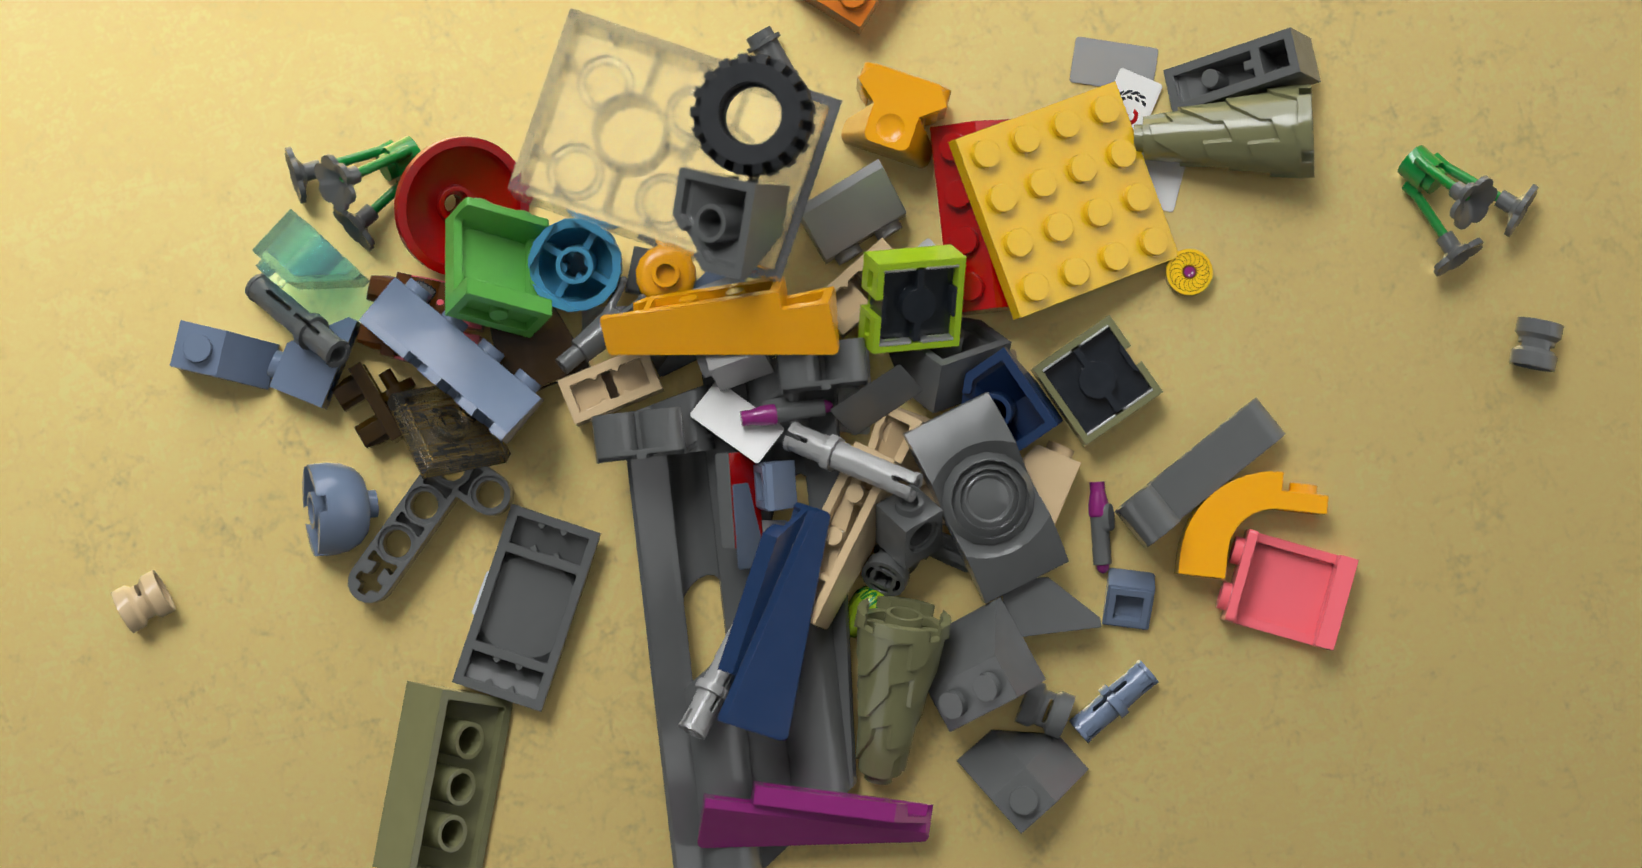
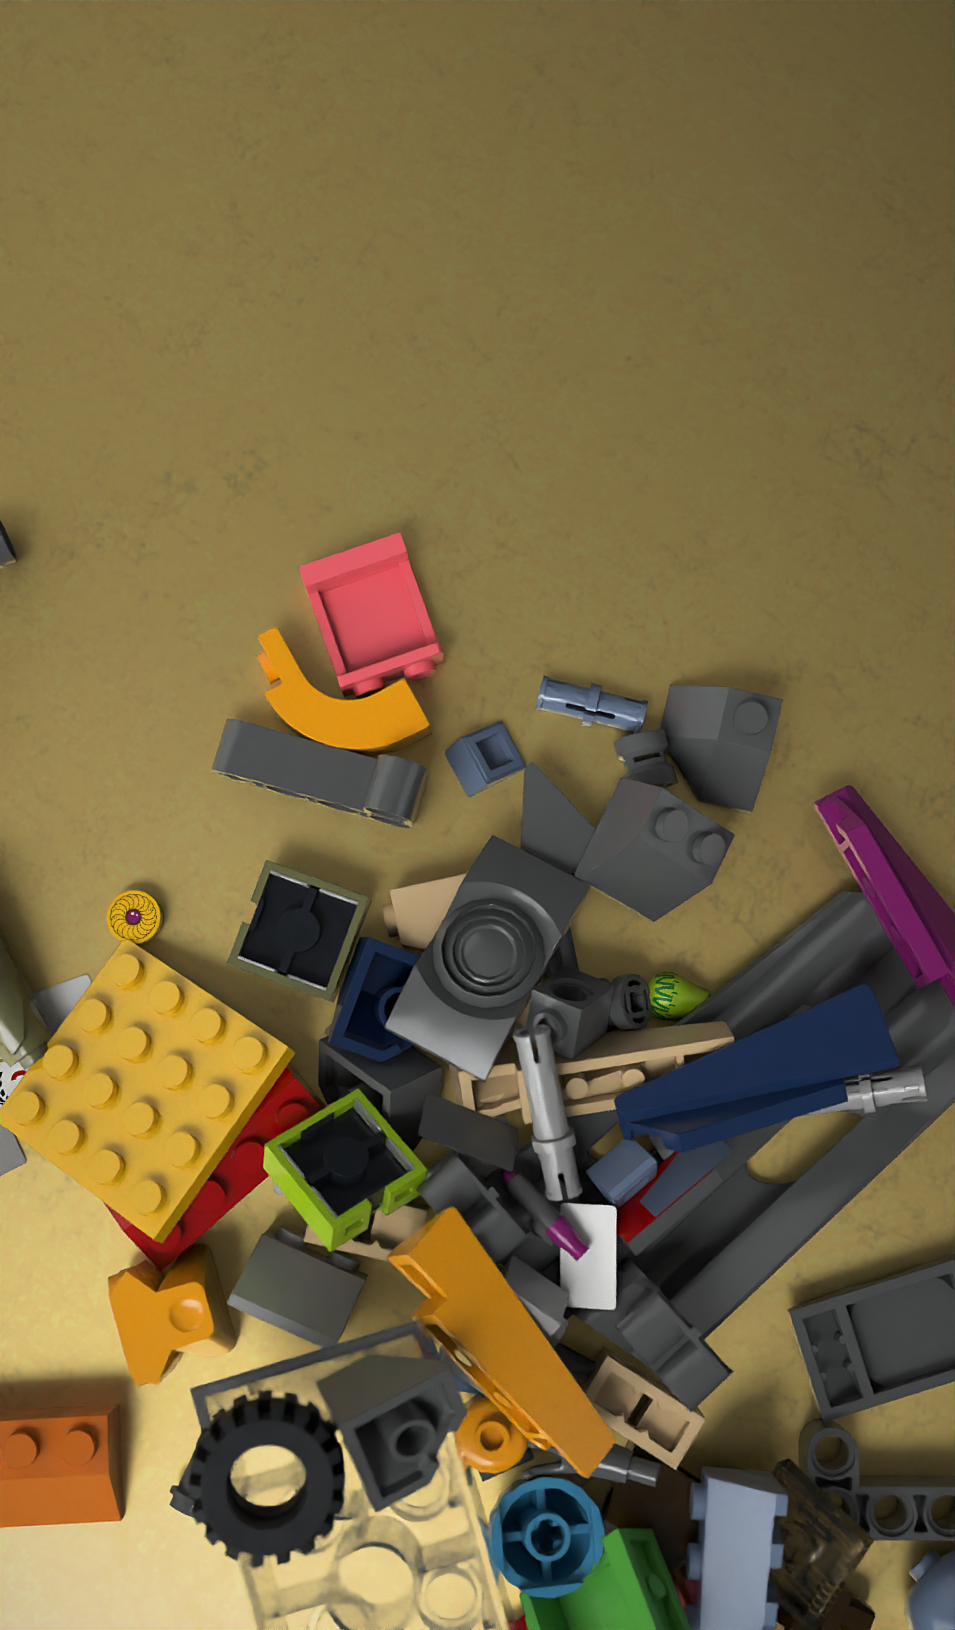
camera: 120 degrees left, 5 degrees down
olive cone [854,596,952,785] -> none
dark grey piece [1088,481,1115,574] -> none

